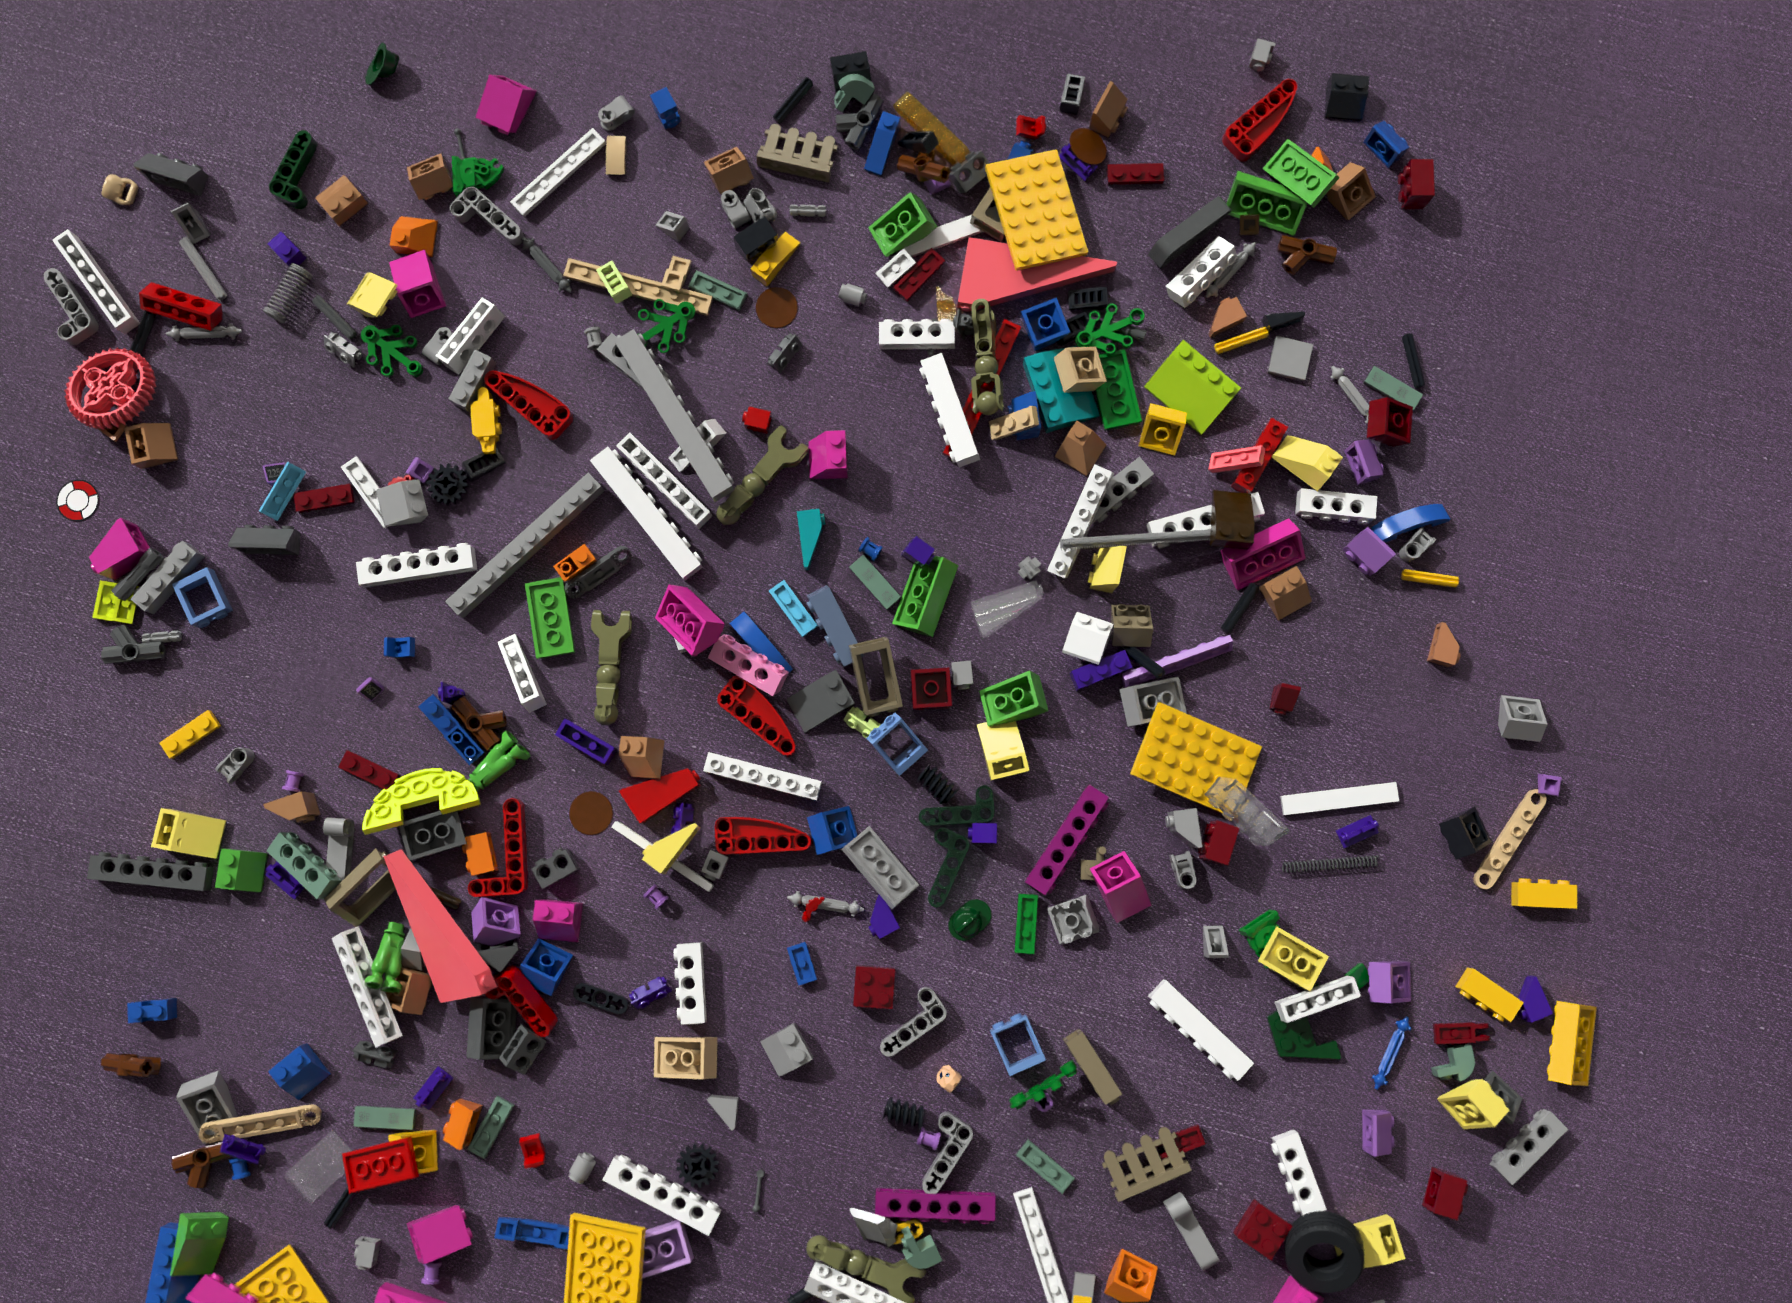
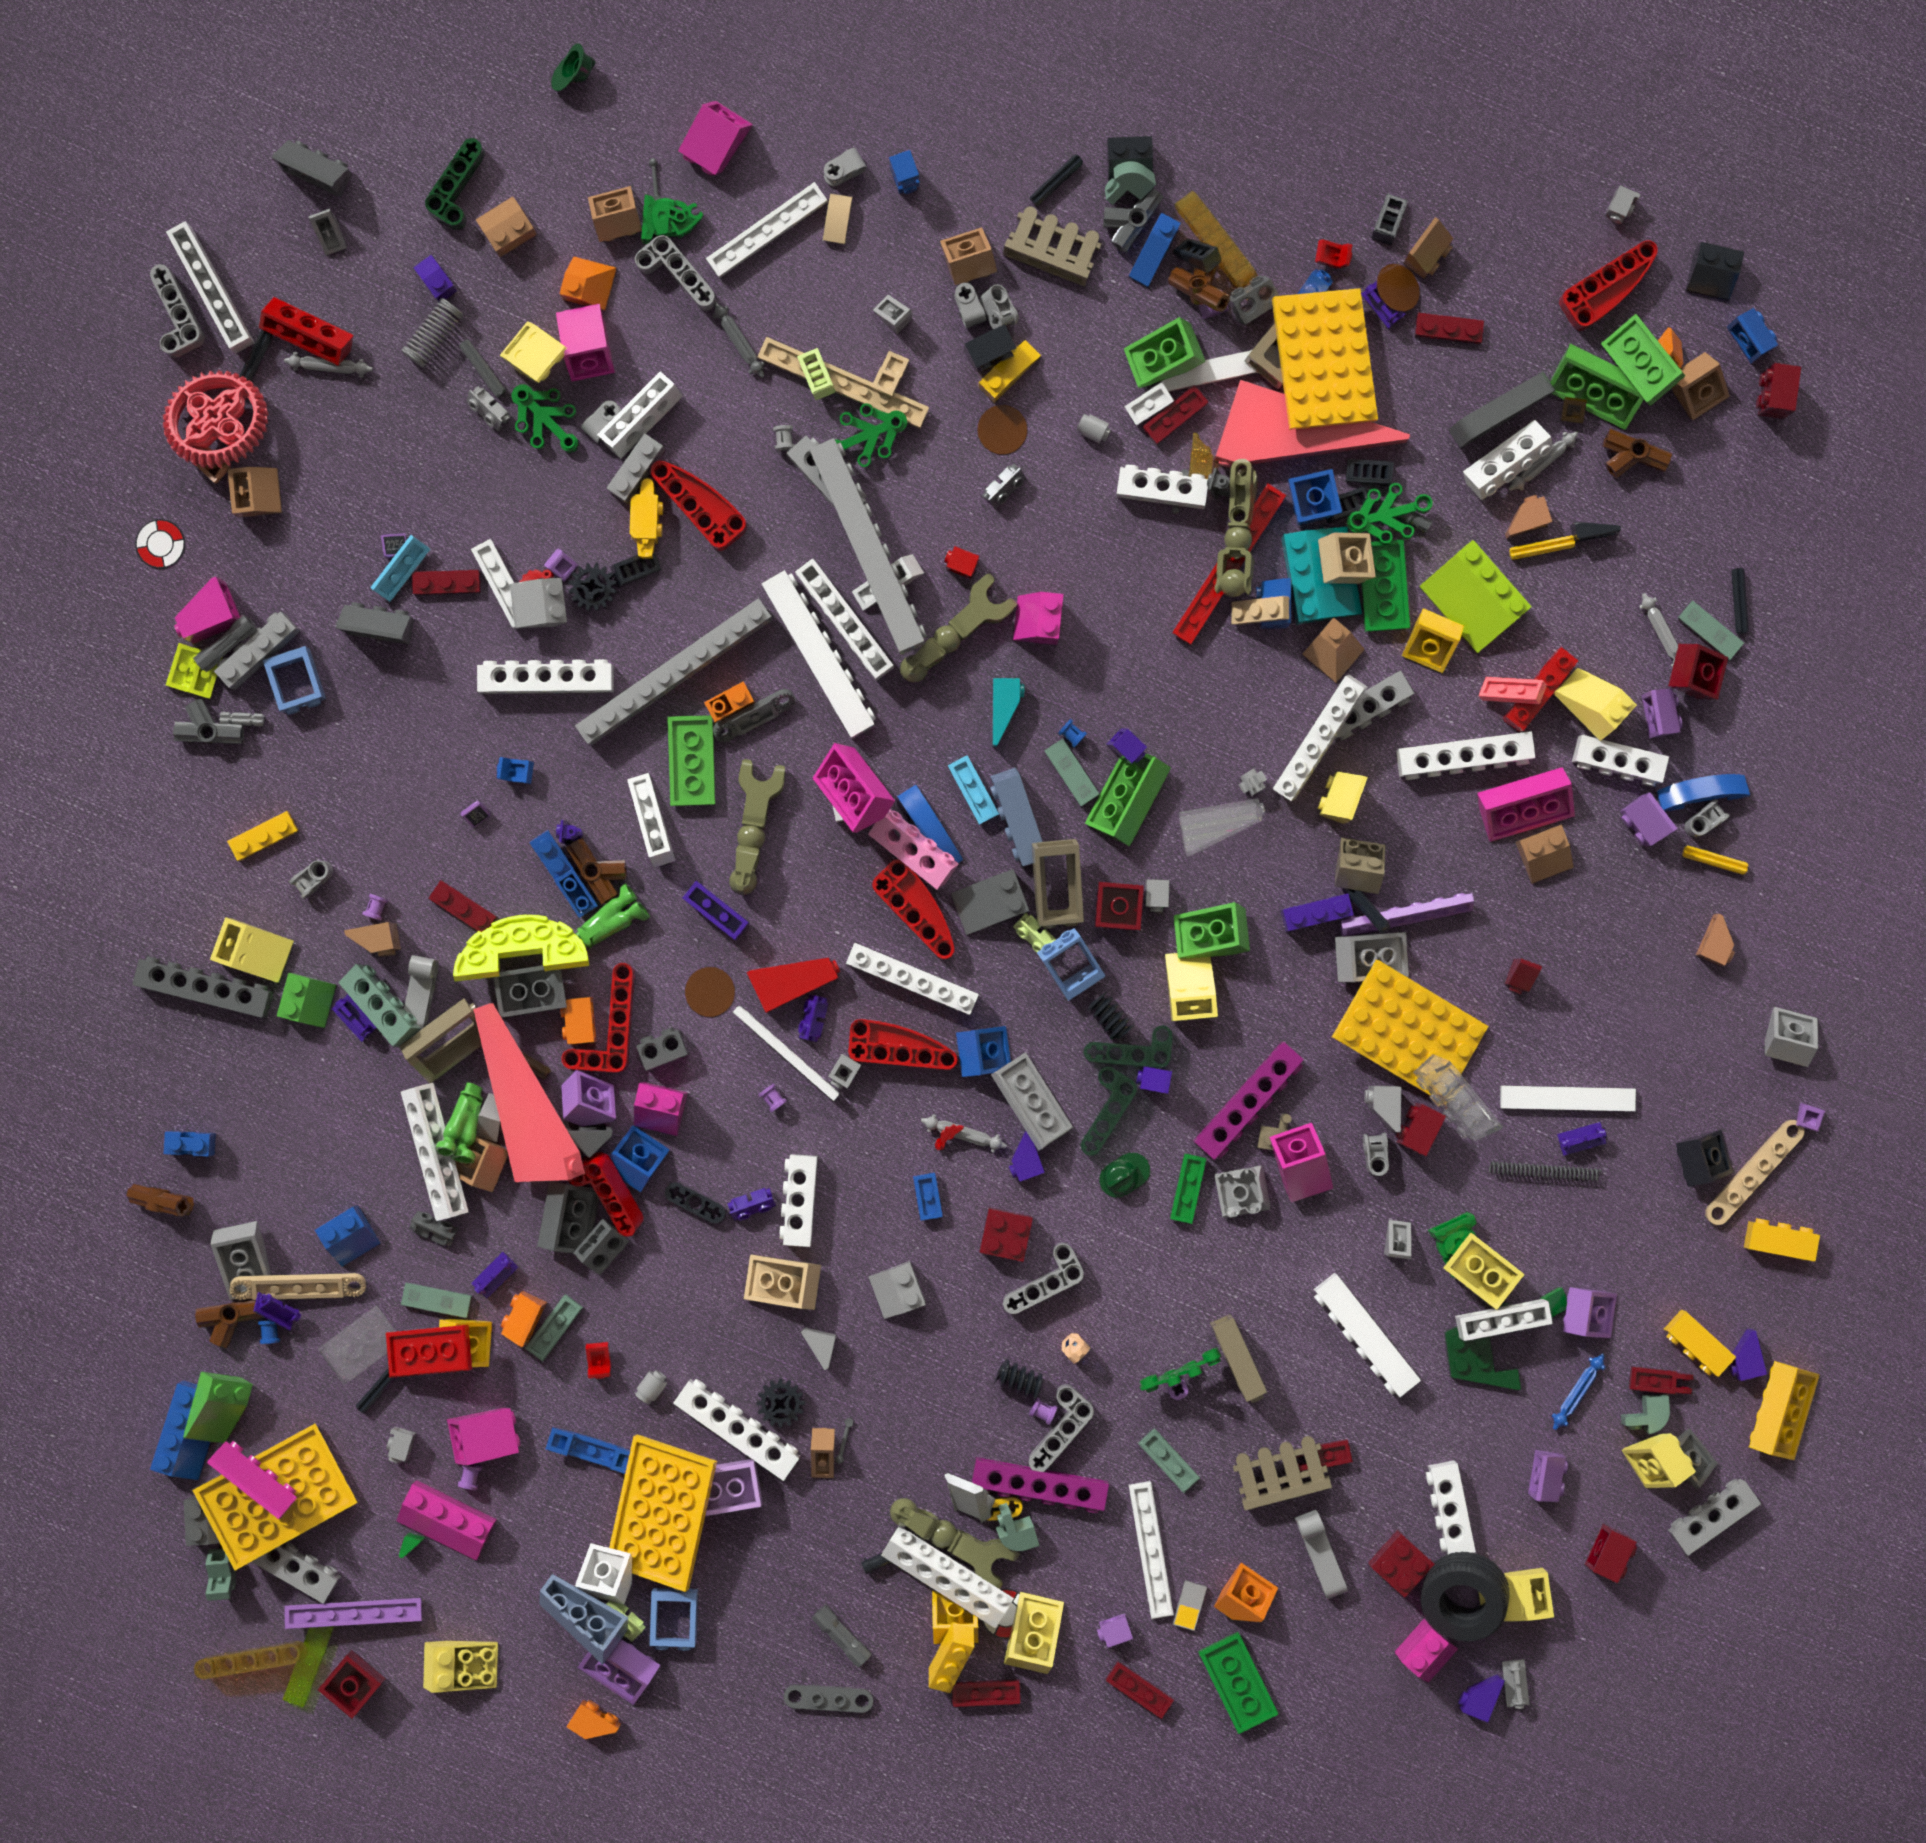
camera: 10 degrees right, 5 degrees up
tan piece [102,174,138,205] -> none
light grey axle [179,237,227,301] -> none
medium nougat slope [619,736,664,779] -> none
light yellow slope [642,823,701,875] -> none
sand green tile [688,270,747,311] -> none
light grey axle [790,204,826,217] -> none
white brick [920,353,981,468] -> none
medium blue window [990,1013,1046,1076] -> none
light grey axle [1060,529,1211,550] -> none
white slope [1062,612,1113,665] -> none
dark brown slope [1210,490,1255,550] -> none
black axle [1221,583,1259,633] -> none
light grey tile [1267,336,1313,382] -> none
none -> medium nougat slope [811,1428,835,1478]

